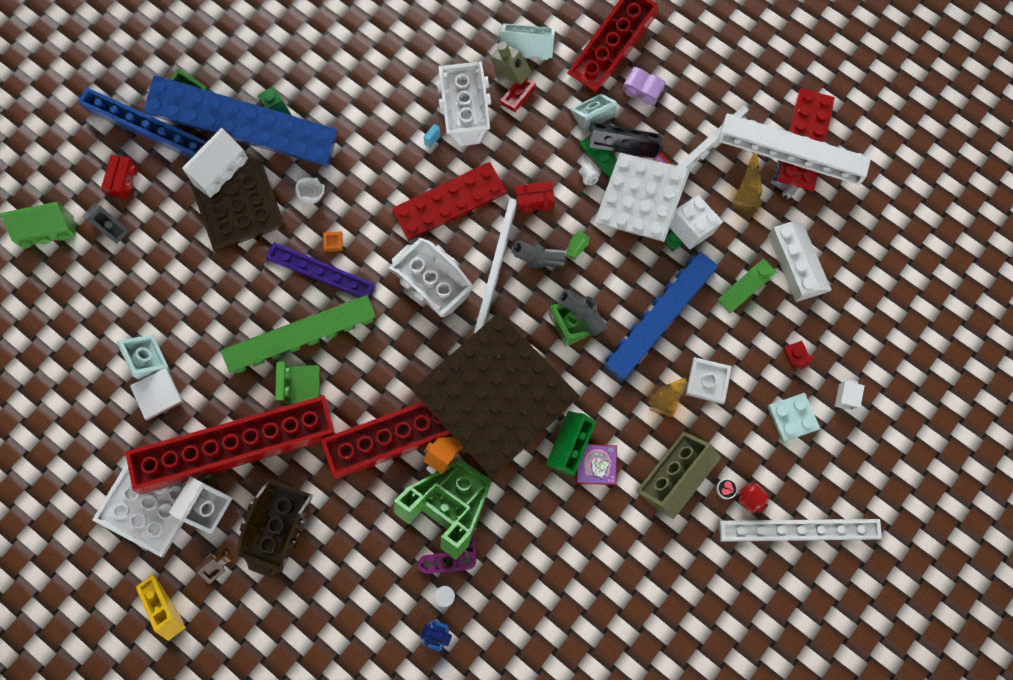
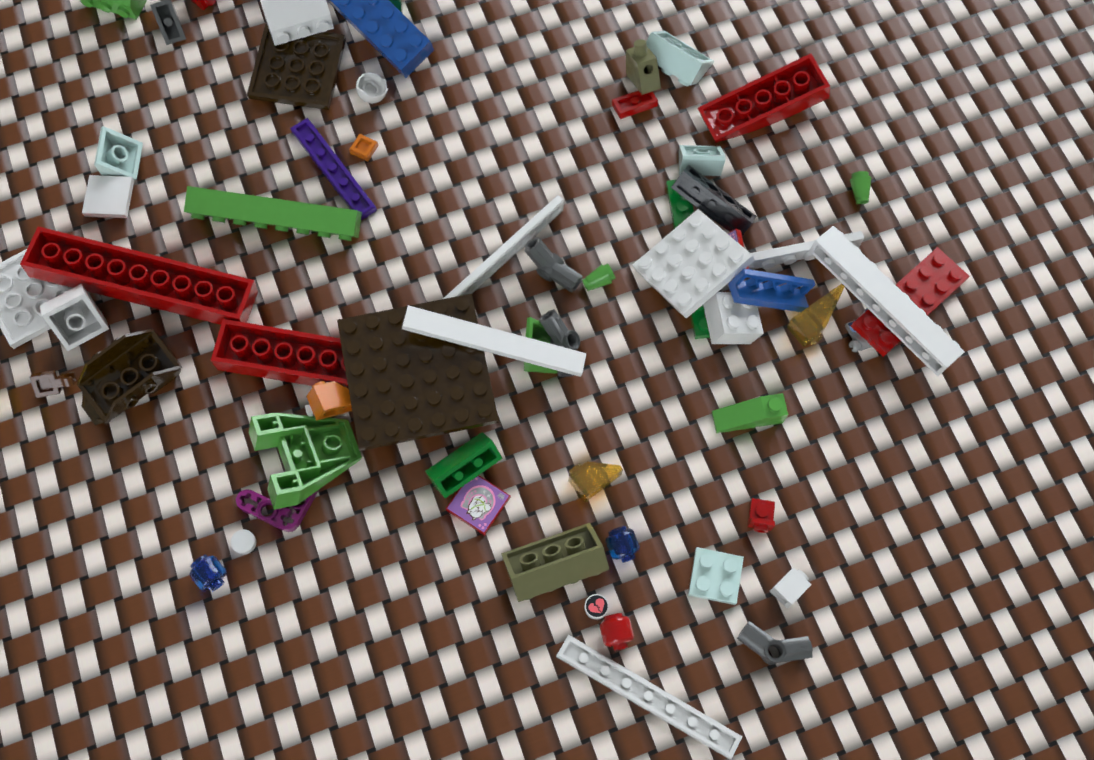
camera: 30 degrees right, 5 degrees down
bright green bracket [275,362,320,405] -> none
white slope [388,238,473,317] -> none
red plate [392,161,507,242] -> none
medium azure tile [423,124,441,148] -> none
white slope [437,62,491,146] -> none
red brick [515,181,555,214] -> none
white hose [579,163,600,185] -> none
blue brick [604,251,718,382] -> none
lavender brick [623,67,666,105] -> none
white tile [686,357,732,404] -> none
white slope [768,222,831,302] -> none
none -> white tile [402,305,586,377]
none -> clear blue head [605,525,640,563]
none -> blue fence [728,269,816,313]
none -> dark grey piece [737,621,813,665]
none -> bright green cone [850,171,871,204]

